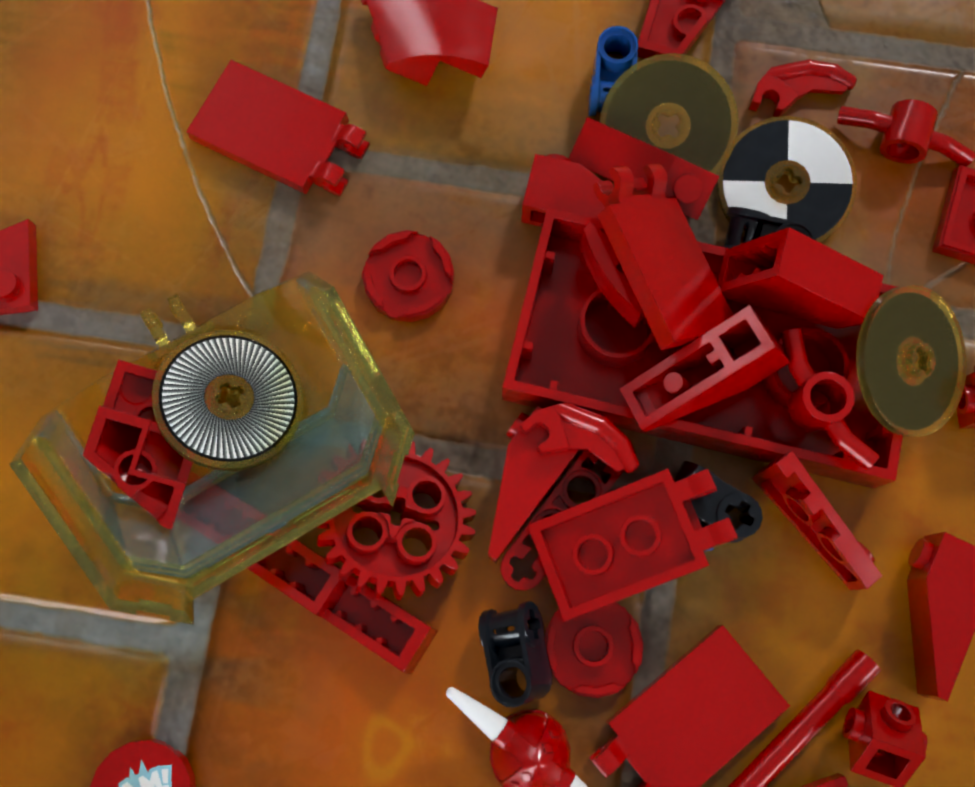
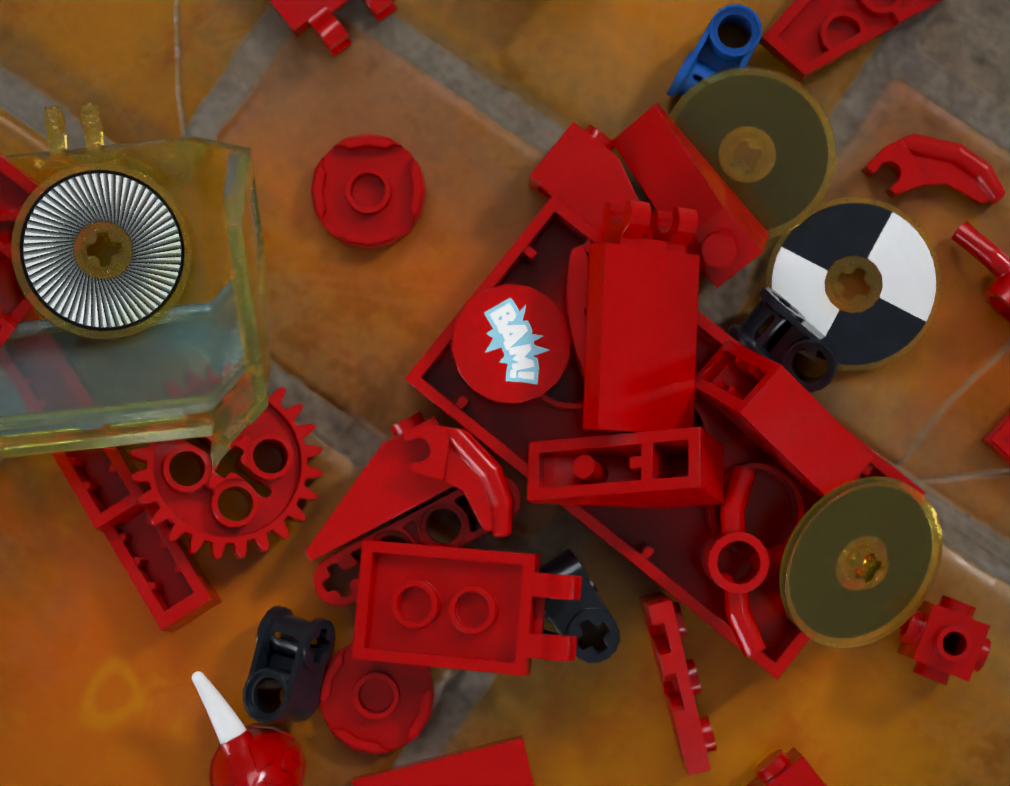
camera: 25 degrees right, 10 degrees up
none -> tile [451,284,571,404]

